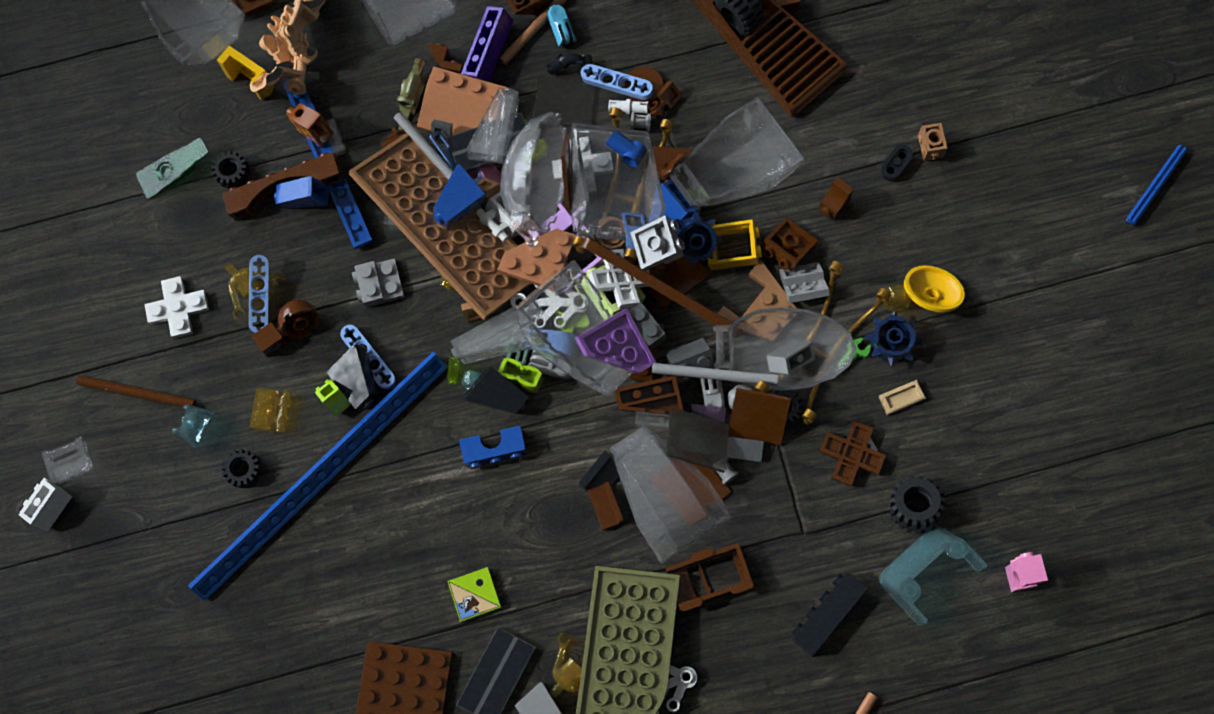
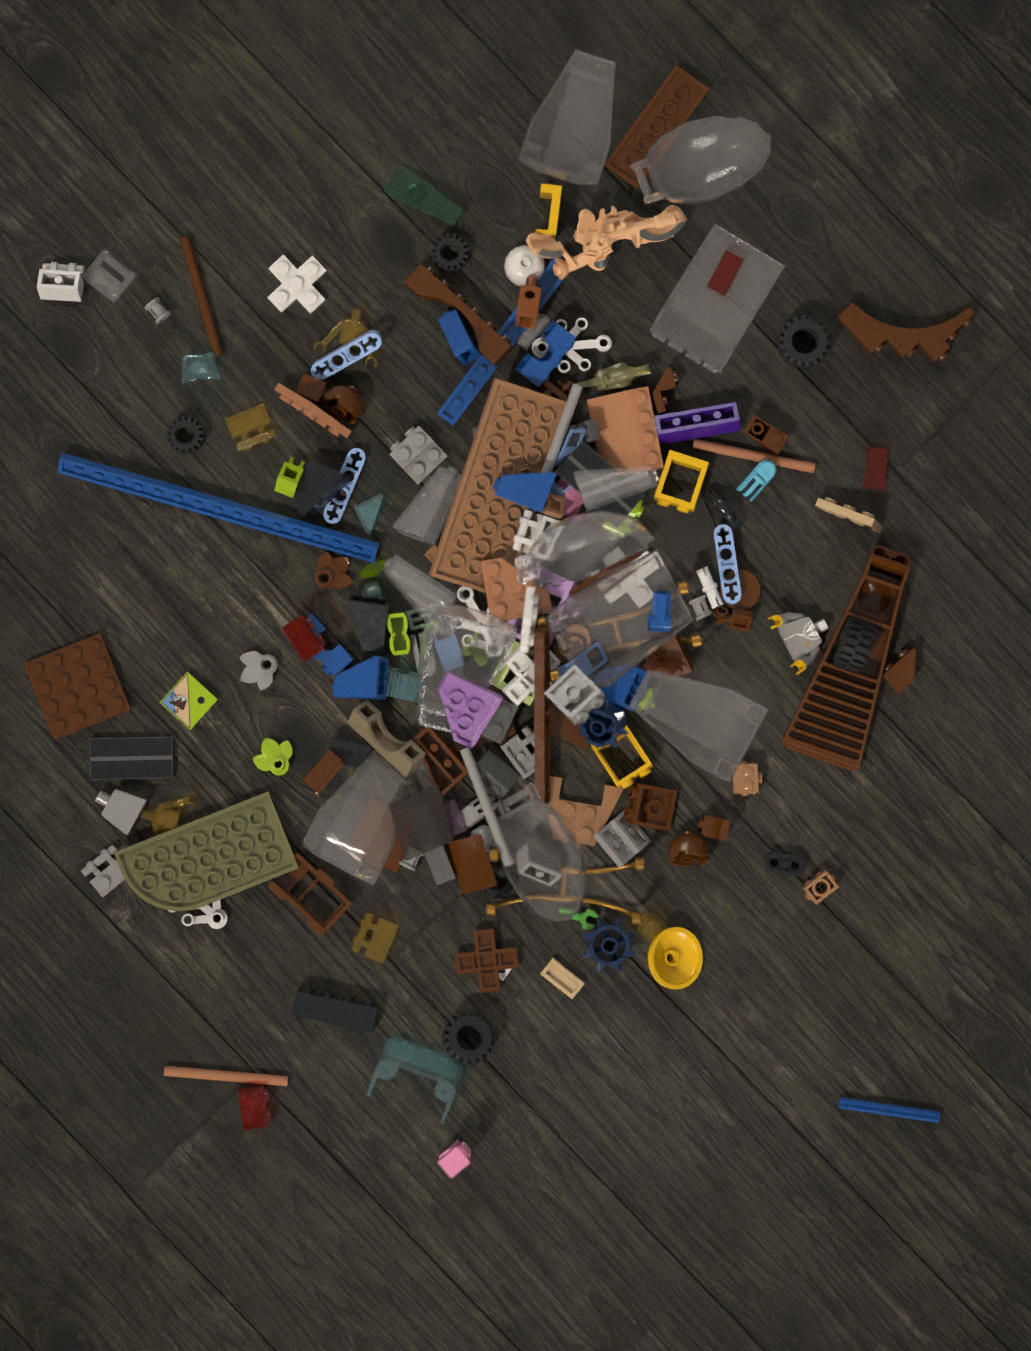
camera: 55 degrees right, 15 degrees up
none -> light grey bush [144,297,171,324]
none -> light grey plate [240,651,278,690]
none -> lime plate [253,738,293,776]
none -> nougat plate [274,383,352,438]
none -> clear red brick [282,615,326,663]
none -> reddish brown plate [314,552,353,589]
none -> blue slope [332,656,389,700]
none -> dark tan arch [348,699,426,778]
none -> clear yellow plate [351,912,399,964]
none -> clear light blue slope [353,494,384,535]
none -> clear light blue brick [386,667,424,703]
none -> clear slope [393,466,461,546]
none -> light grey plate [499,725,551,779]
none -> white cylinder [504,245,545,286]
none -> blue arch [515,320,576,387]
none -> white plate [520,586,538,653]
none -> white plant [532,318,612,373]
none -> yellow window [654,450,709,513]
none -> reddish brown cylinder [668,831,709,867]
none -> medium nougat head [732,761,762,796]
none -> light grey torso [768,612,829,675]

